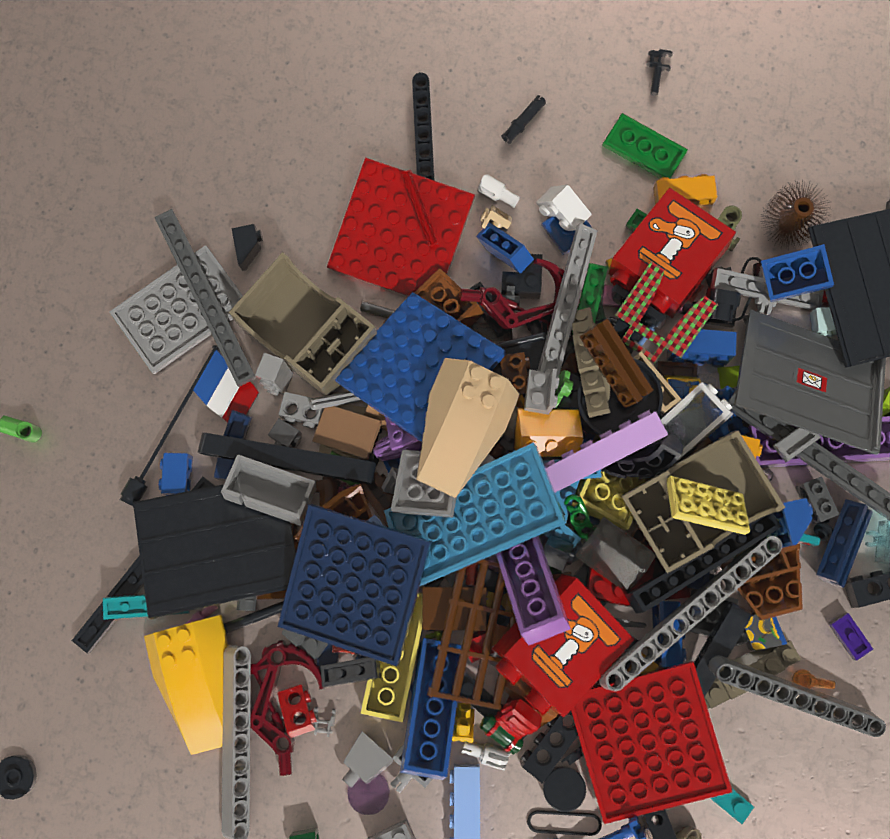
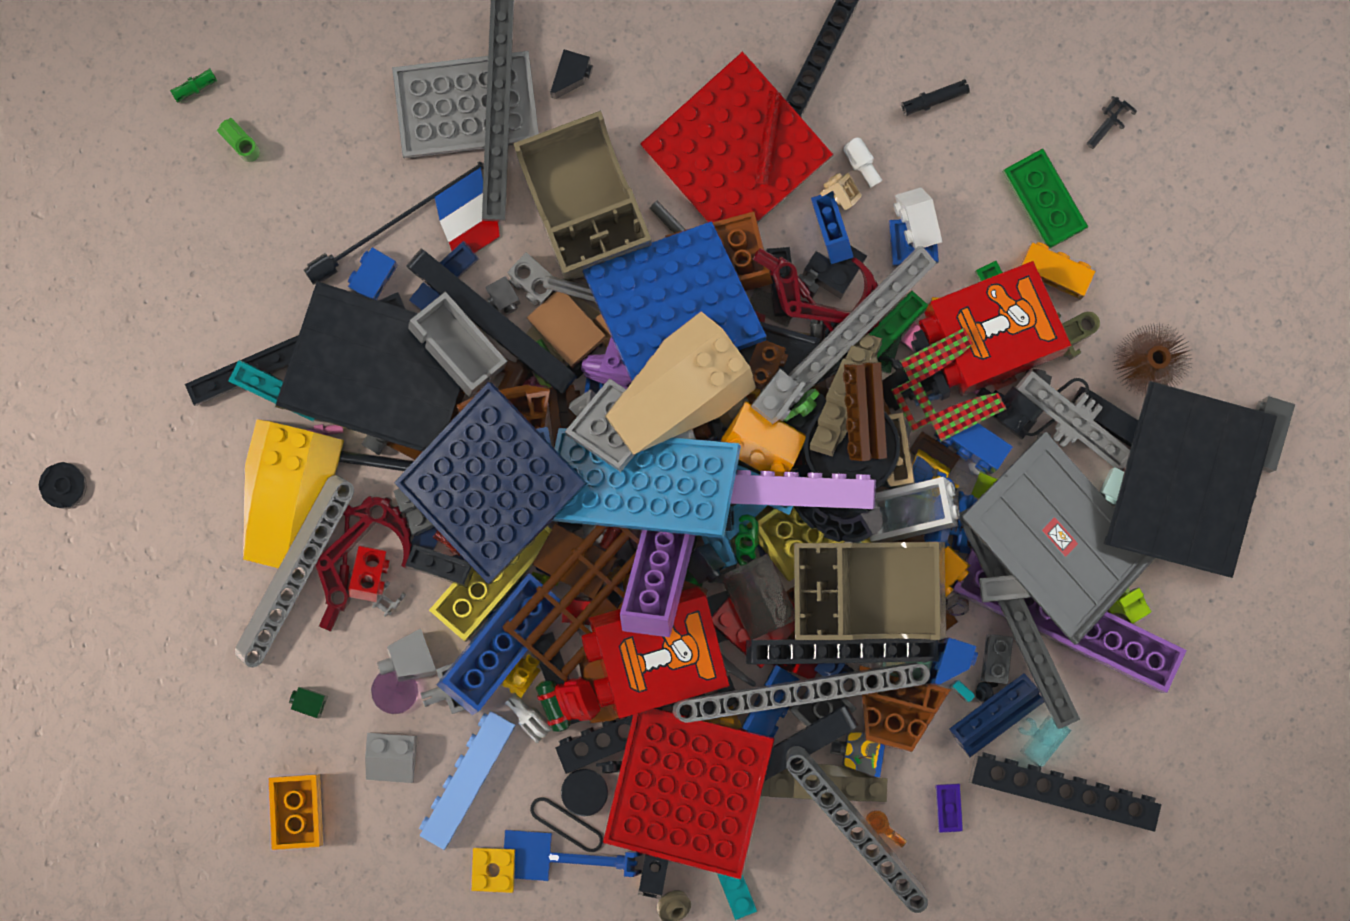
camera: 20 degrees right, 5 degrees up
light grey brick [255,353,293,396] -> none
light yellow tile [666,476,750,535] -> none
blue slope [761,244,834,302] -> none

